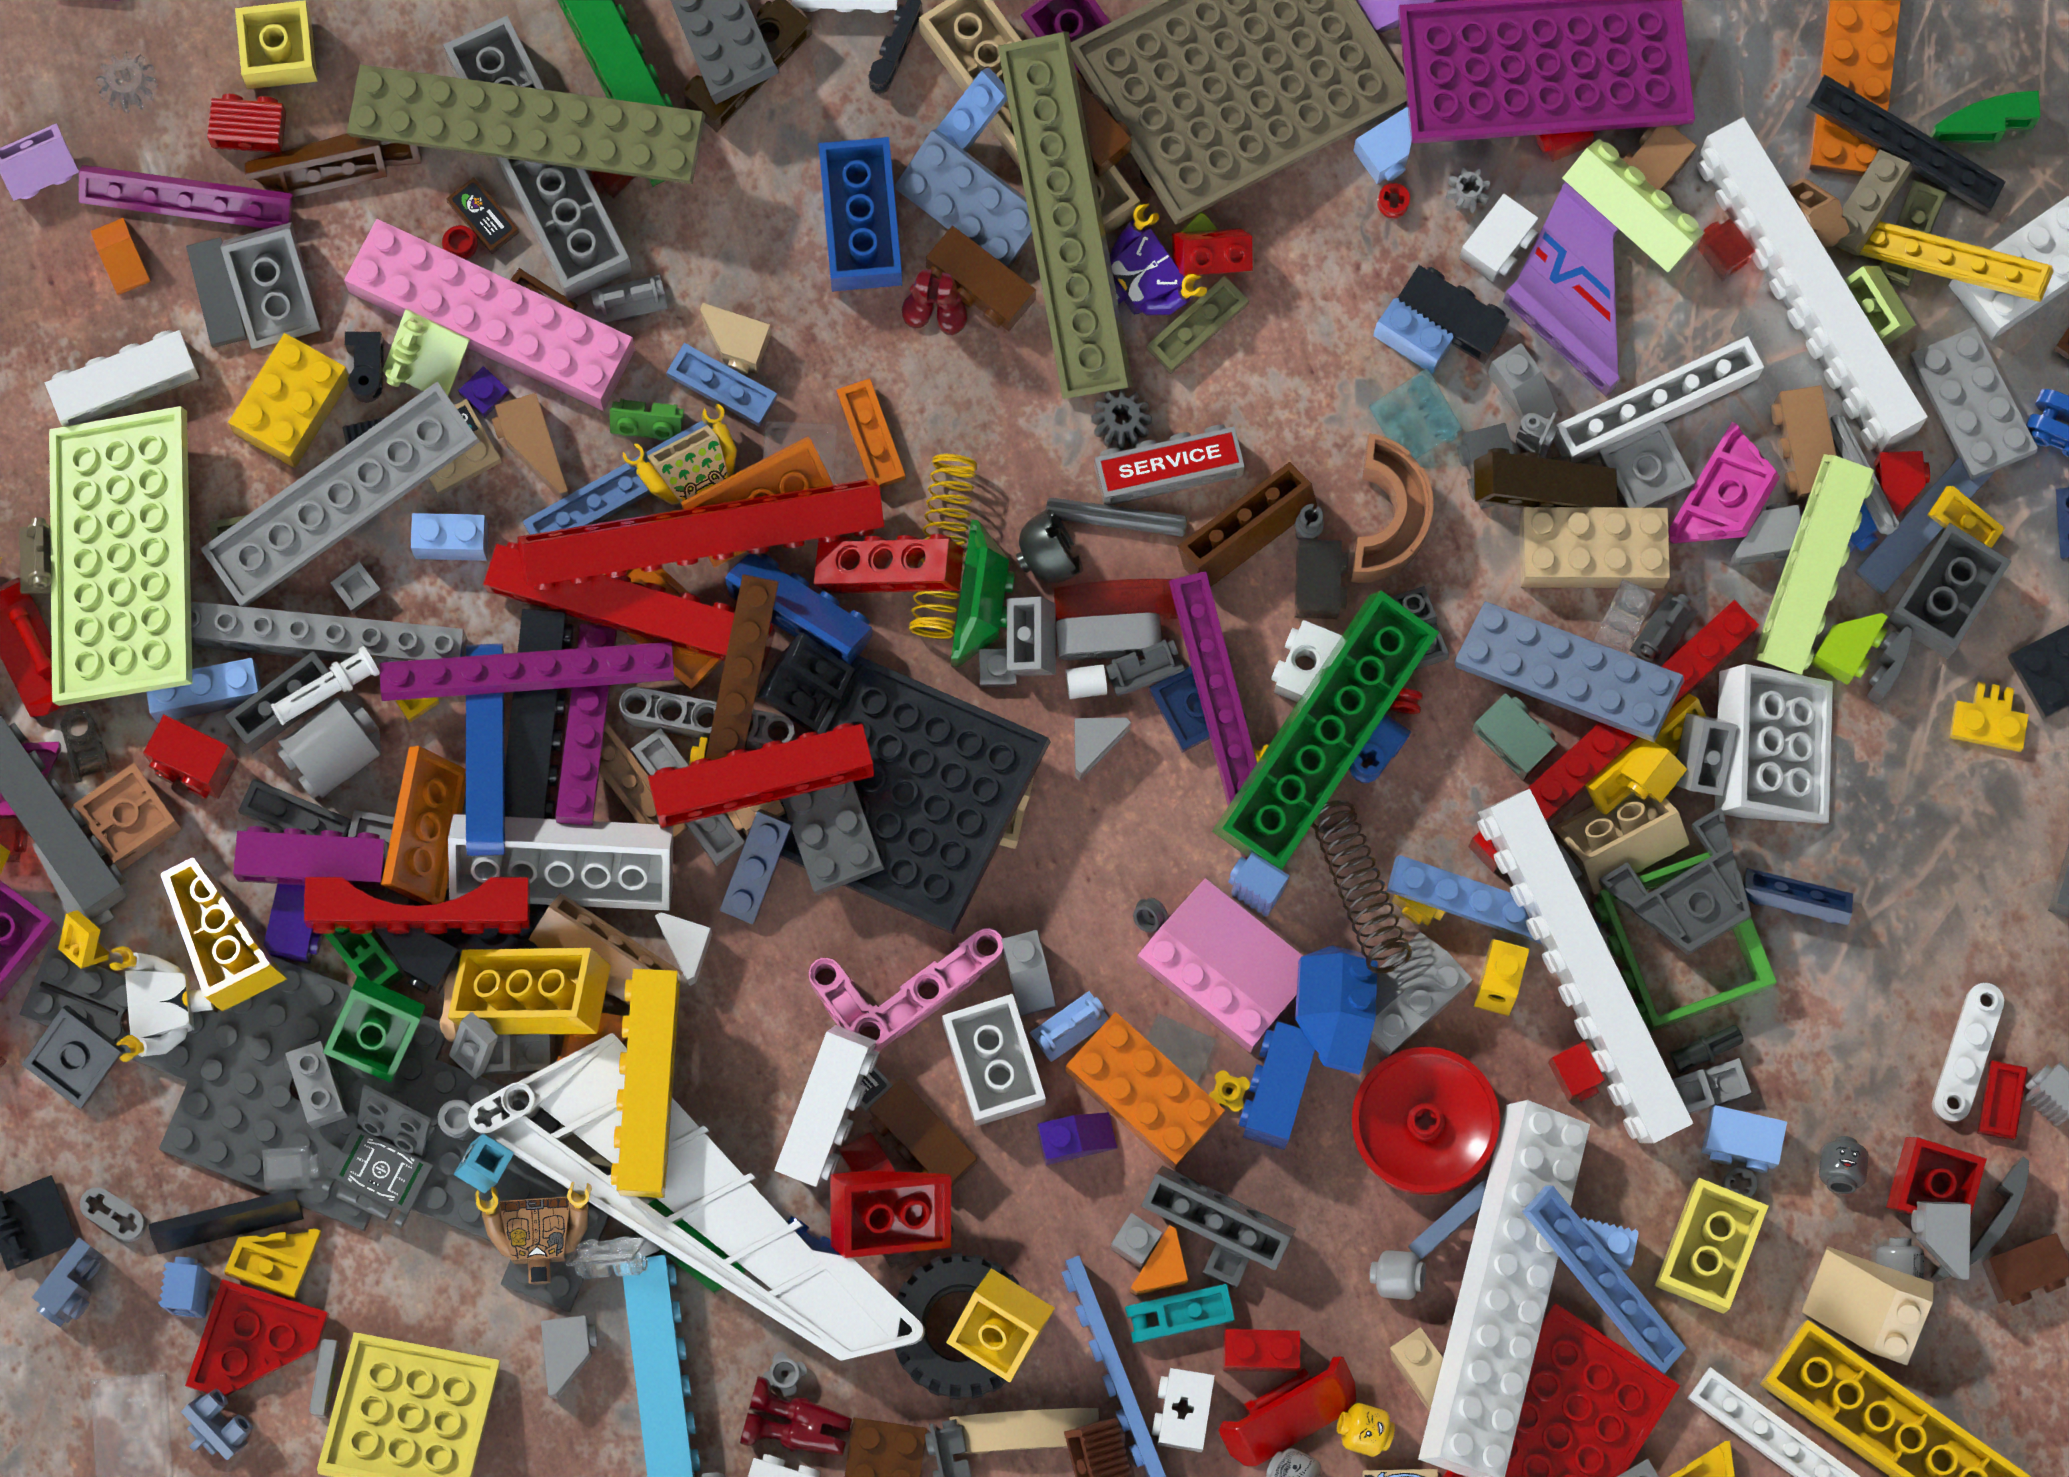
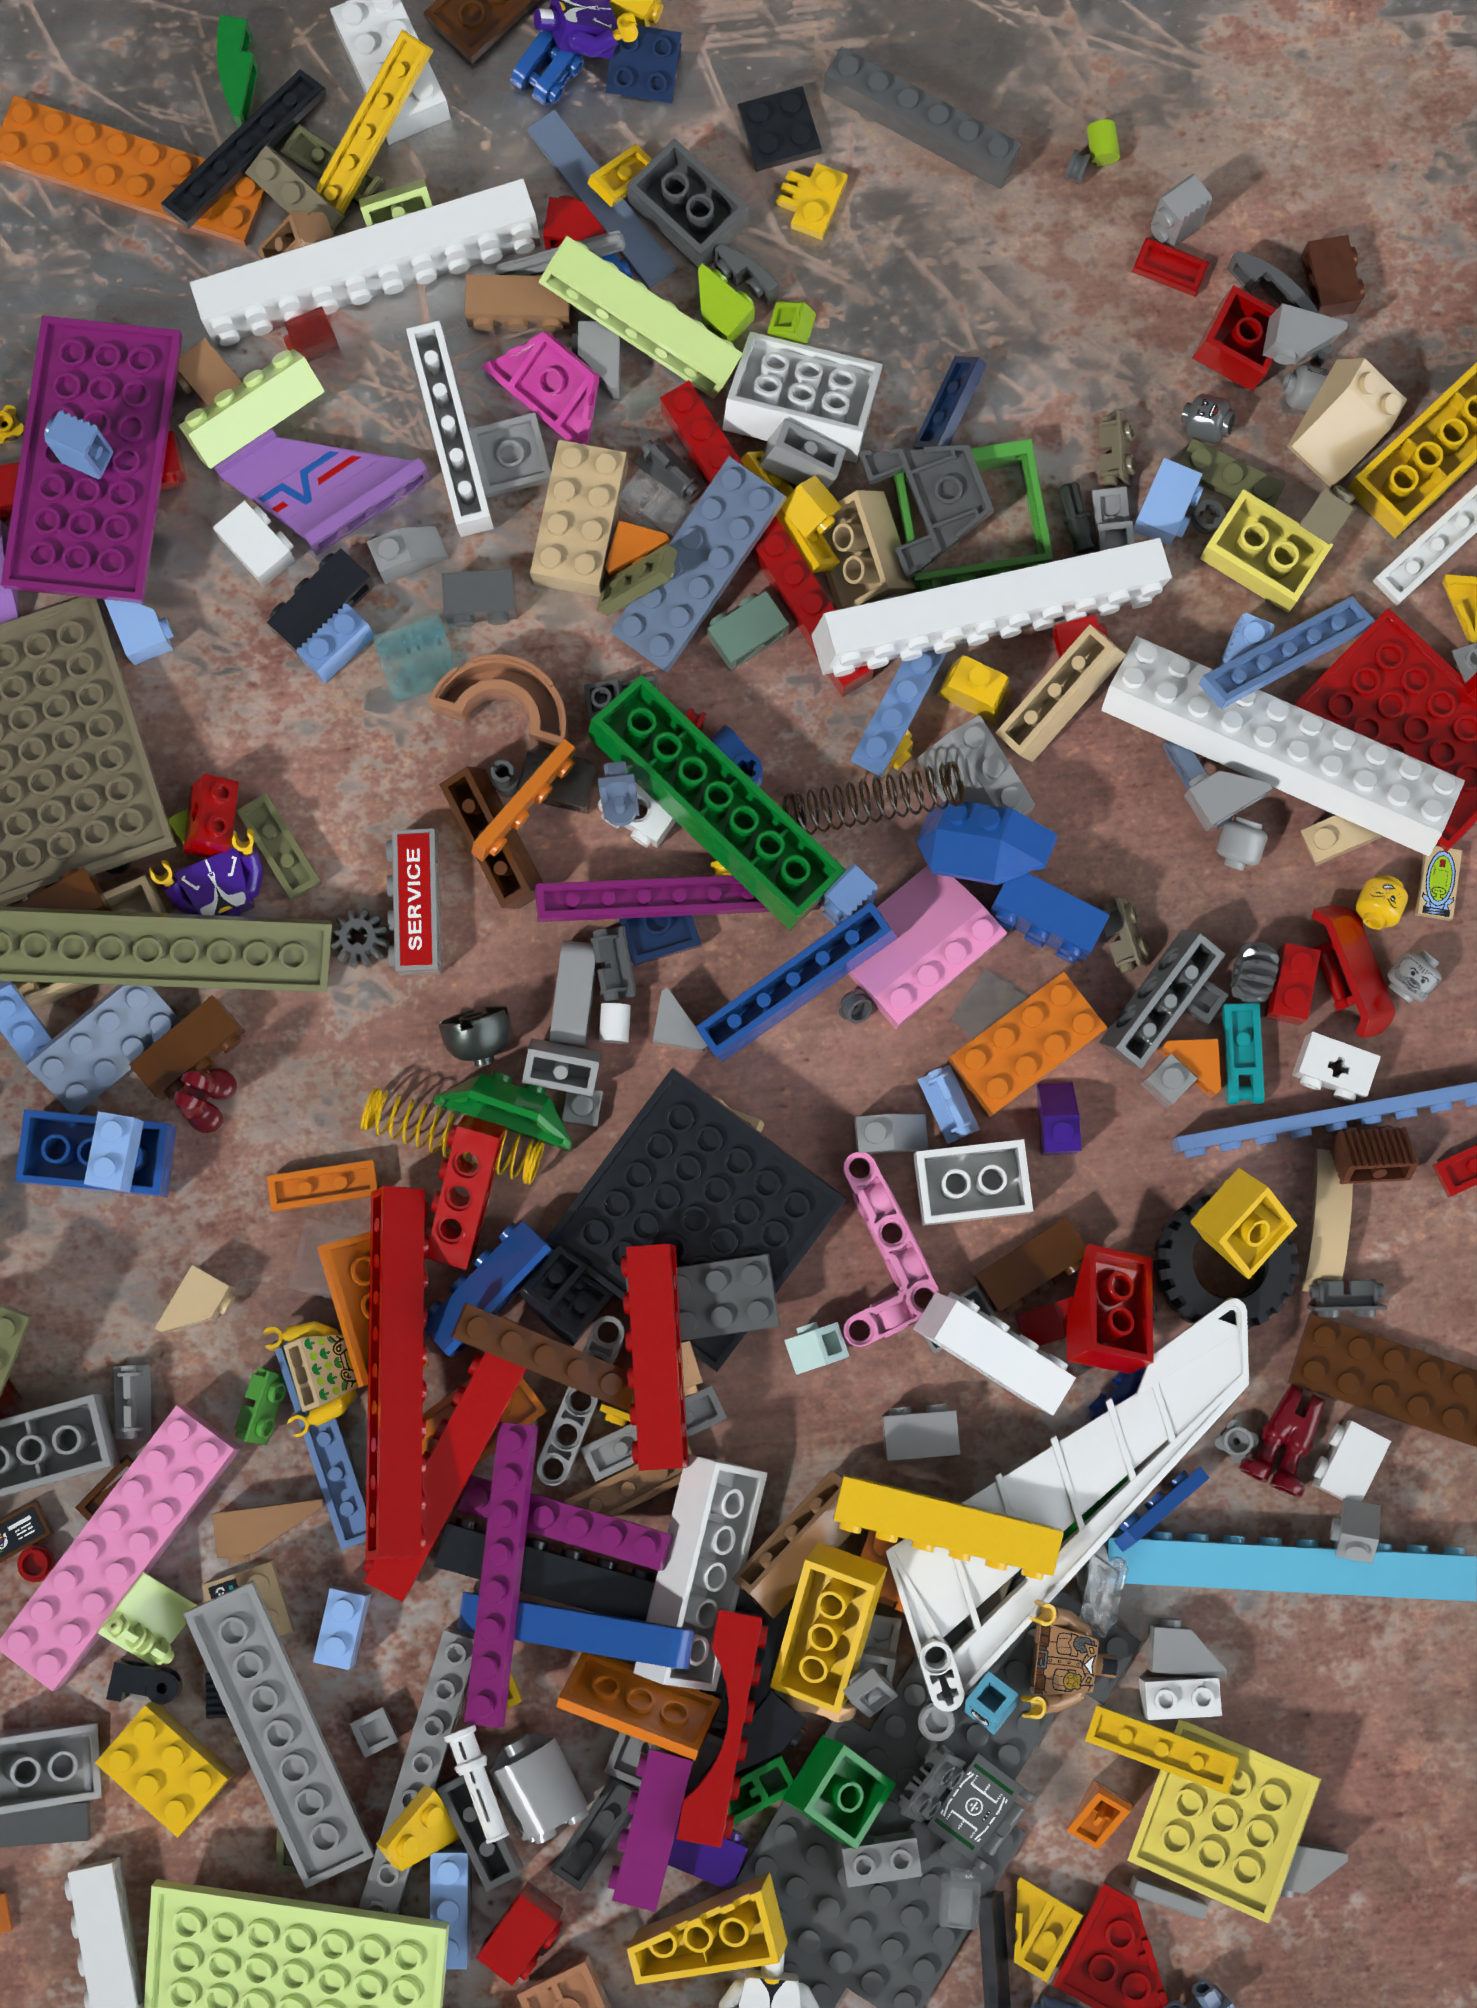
camera: 75 degrees left, 5 degrees up
dark purple plate [458,366,510,418] -> none
white slope [655,912,712,986] -> none
medium blue plate [666,343,778,427] -> none
dark blue plate [719,809,794,924] -> none
dark grey axle [1046,498,1187,537] -> none
clear red slope [1053,579,1179,622] -> none
yellow plate [1209,1070,1250,1112] -> none
red dish [1352,1047,1500,1195] -> none
red bush [1377,183,1410,218] -> none
light grey gear [1446,167,1491,213] -> none
dark brown brick [1474,448,1617,508] -> none
light grey hinge [1515,412,1558,456] -> none
light grey plate [1909,326,2038,480] -> none
white plate [1932,983,2004,1124] -> none
none -> medium blue brick [44,410,113,479]
none -> light blue brick [84,1111,144,1193]
none -> yellow wing [376,1785,460,1872]
none -> orange plate [471,739,576,862]
none -> olive plate [596,544,678,616]
none -> sand blue hips [598,761,640,826]
none -> orange slope [605,521,670,579]
none -> blue brick [695,902,897,1062]
none -> lime slope [767,301,816,344]
none -> light aqua brick [784,1322,850,1375]
none -> light grey brick [882,1403,960,1461]
none -> tan brick [995,624,1126,762]
none -> orange slope [1066,1779,1132,1850]
none -> yellow plate [1085,1705,1240,1794]
none -> dark tan hinge [1098,410,1136,487]
none -> dark tan hinge [1100,898,1150,973]
none -> blue plate [1114,1467,1210,1552]
none -> white brick [1139,1675,1222,1720]
none -> olive plate [1179,438,1286,508]
none -> light grey slope [1184,770,1273,832]
none -> dark grey gear [1230,942,1279,1003]
none -> dark tan slope [1300,485,1359,545]

